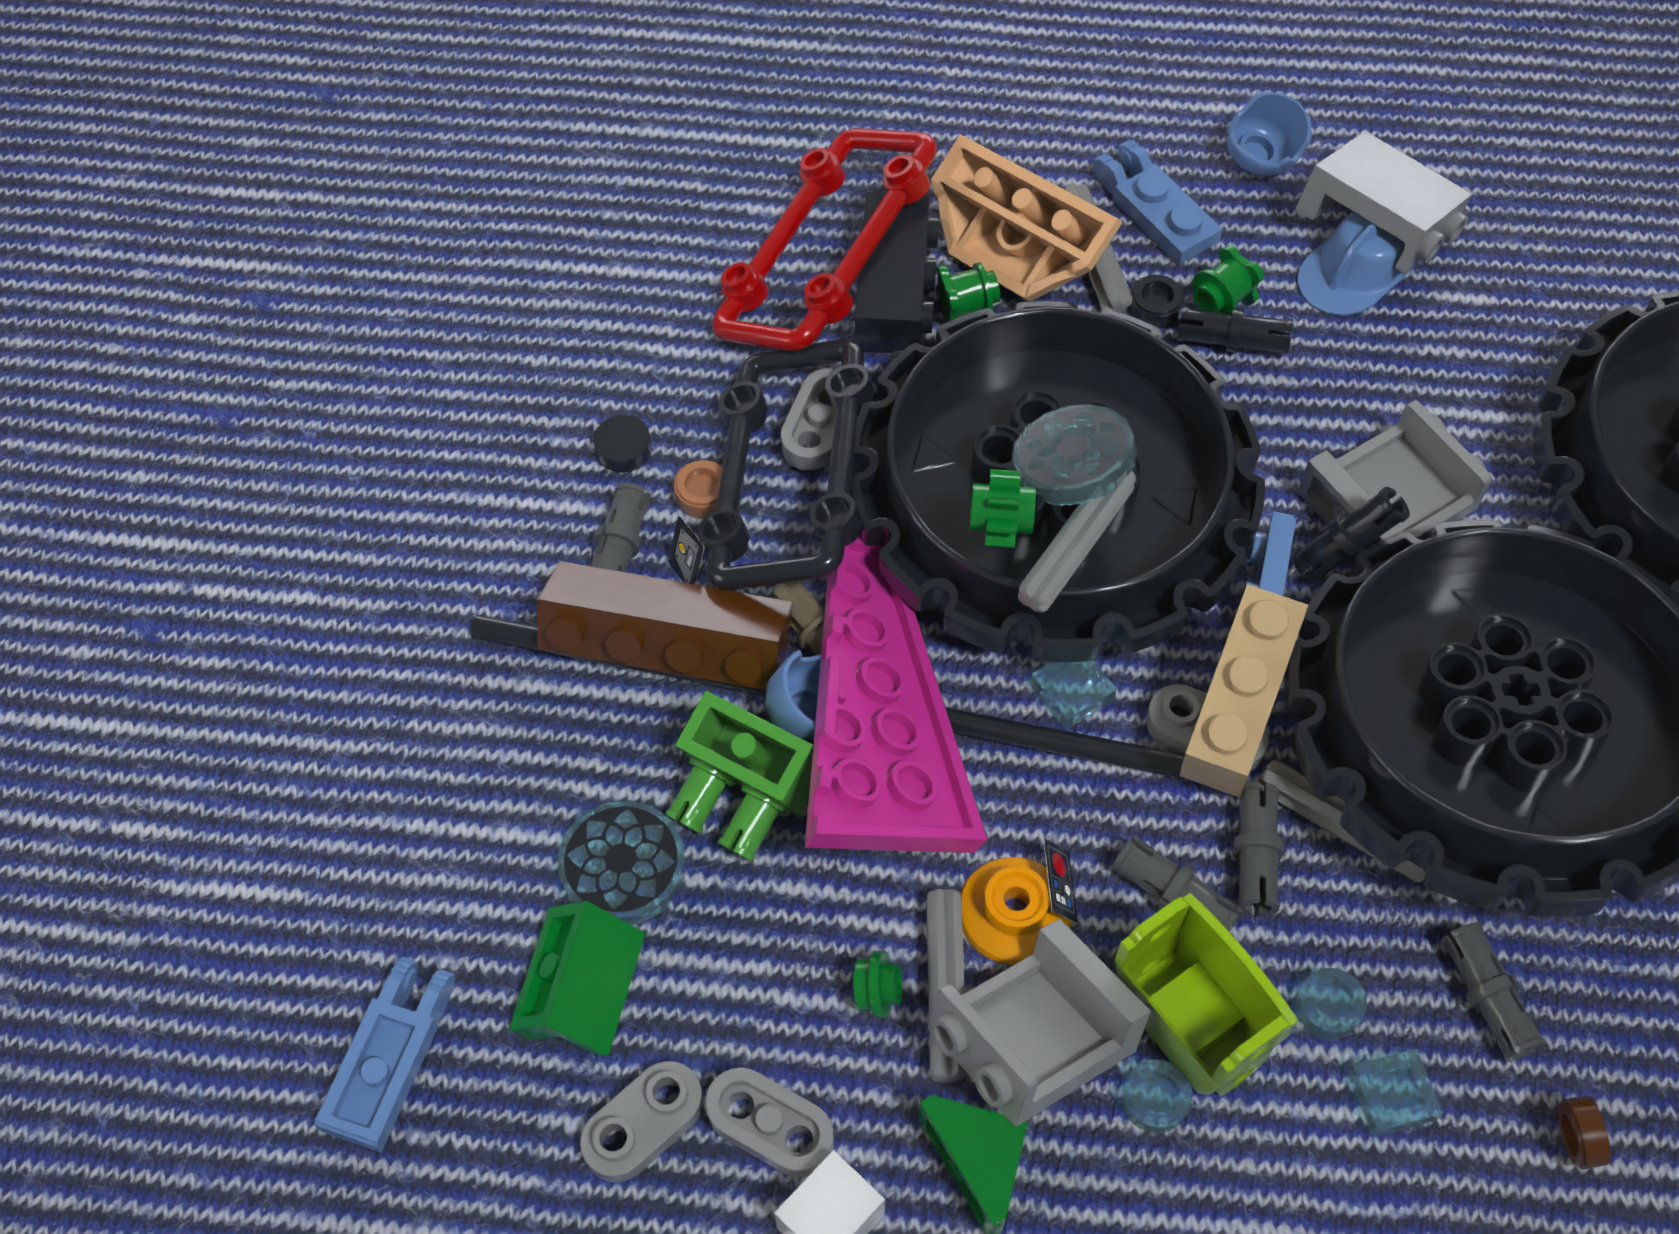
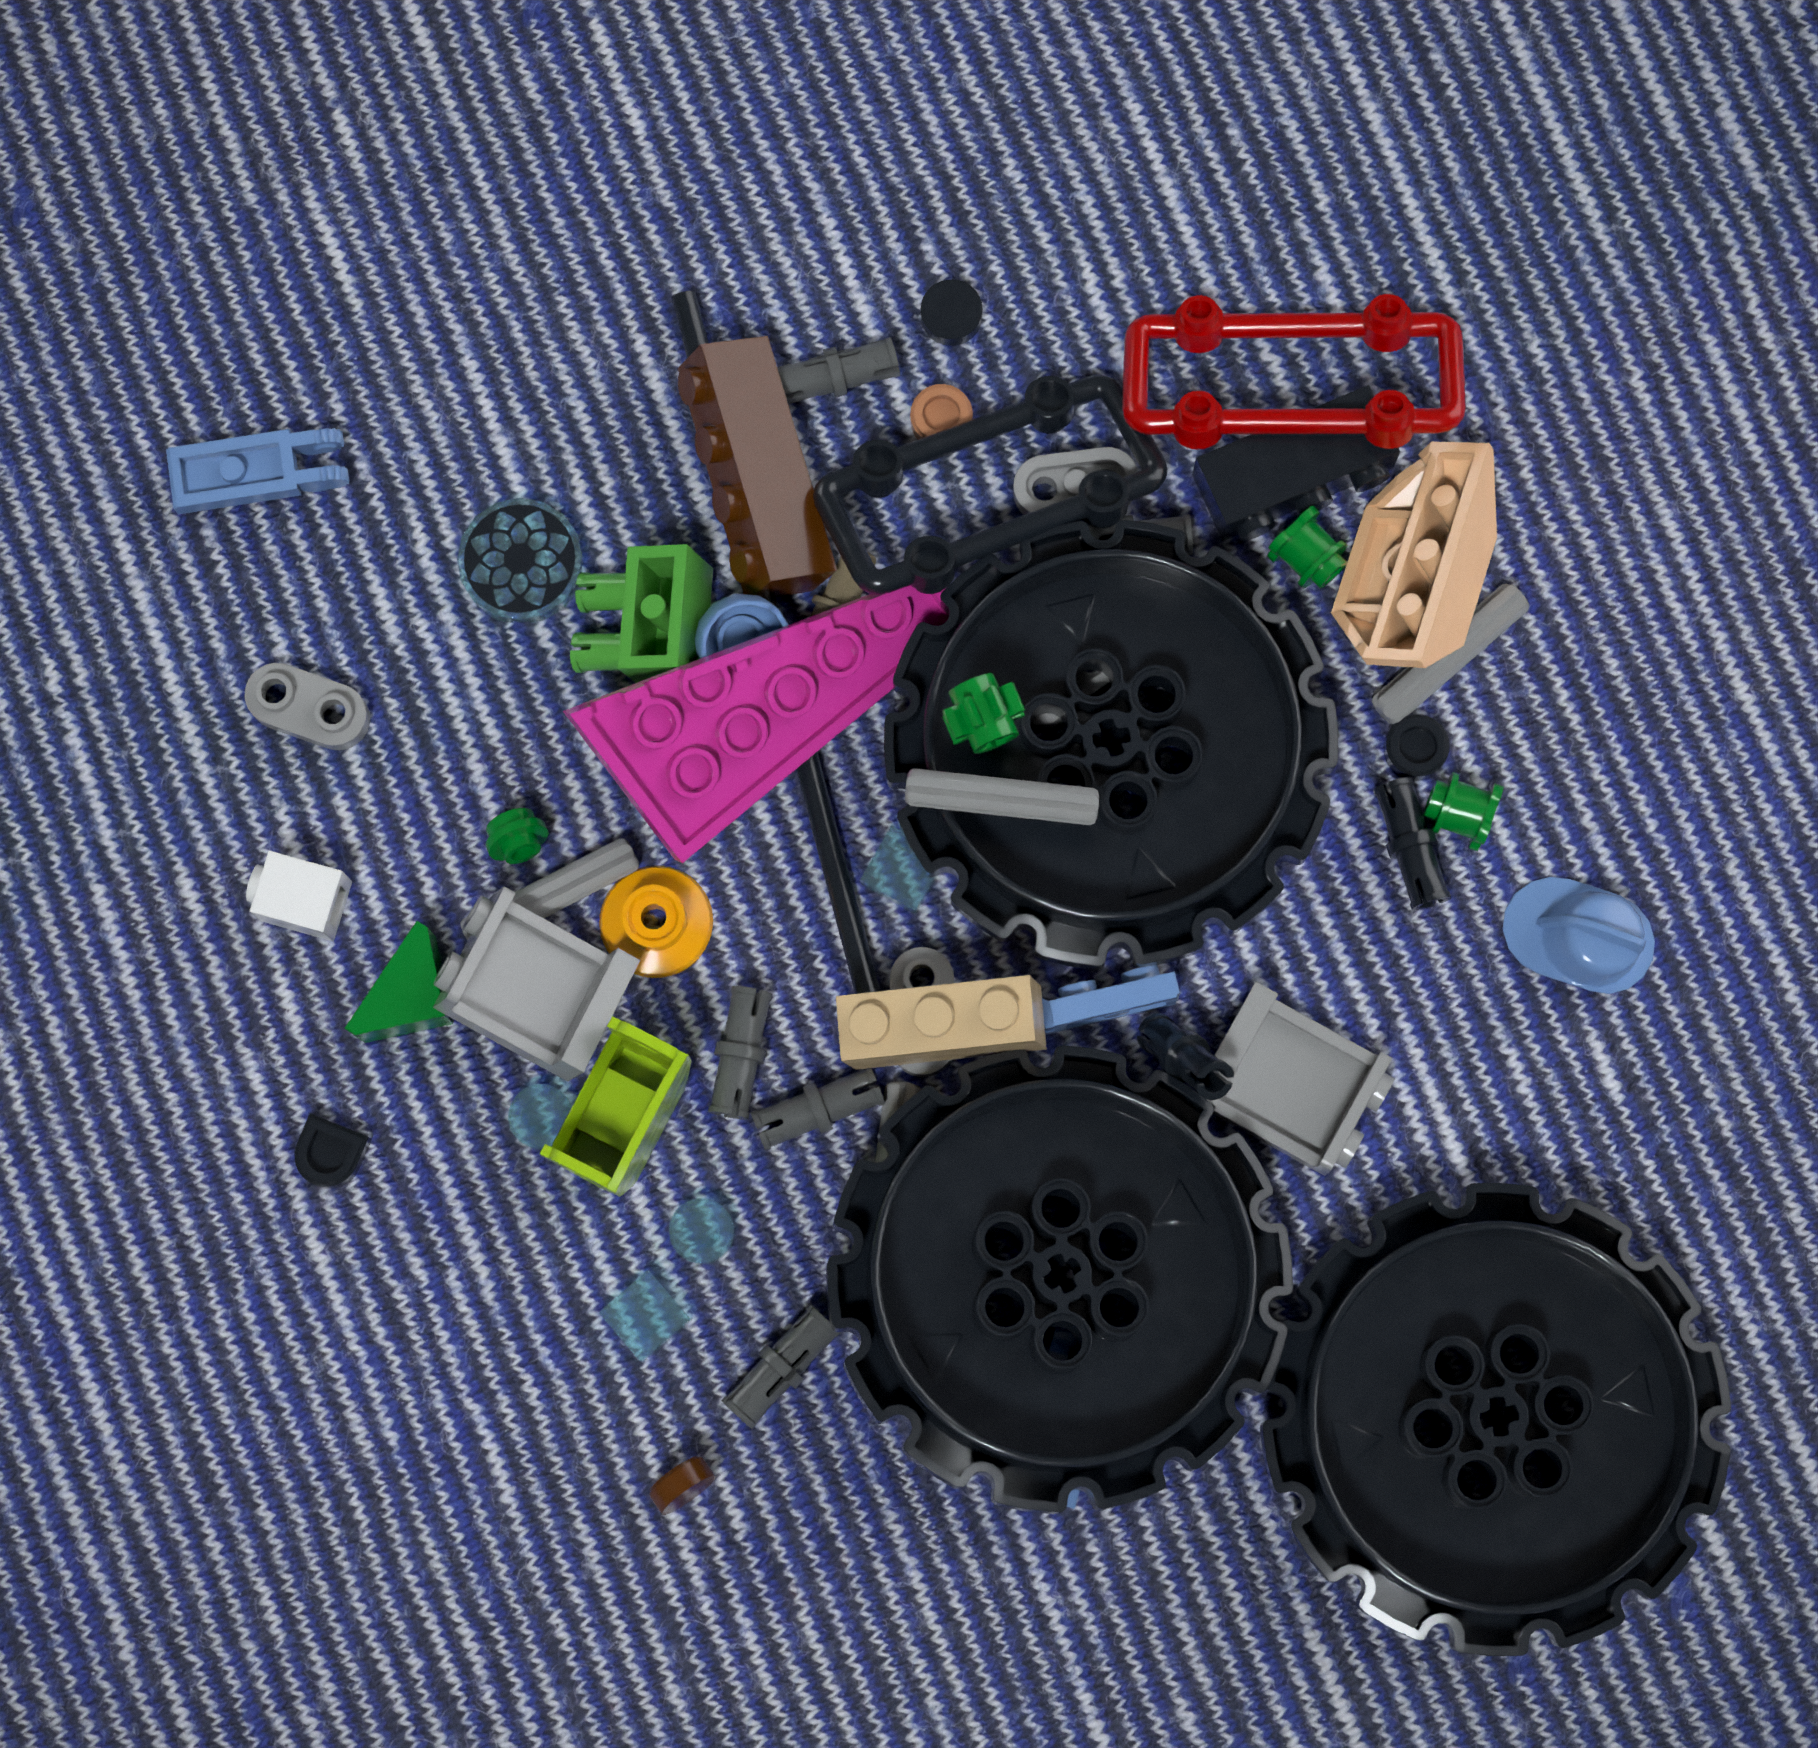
camera: 65 degrees right, 20 degrees up
green panel [508,901,646,1057] -> none
sticker [668,516,704,584] -> none
light grey plate [706,1068,834,1177] -> none
clear light blue tile [1012,404,1137,505] -> none
black sticker [1043,838,1078,924] -> none
medium blue hinge [1092,139,1223,265] -> none
medium blue hair [1226,92,1312,177] -> none
panel [1295,131,1472,274] -> none

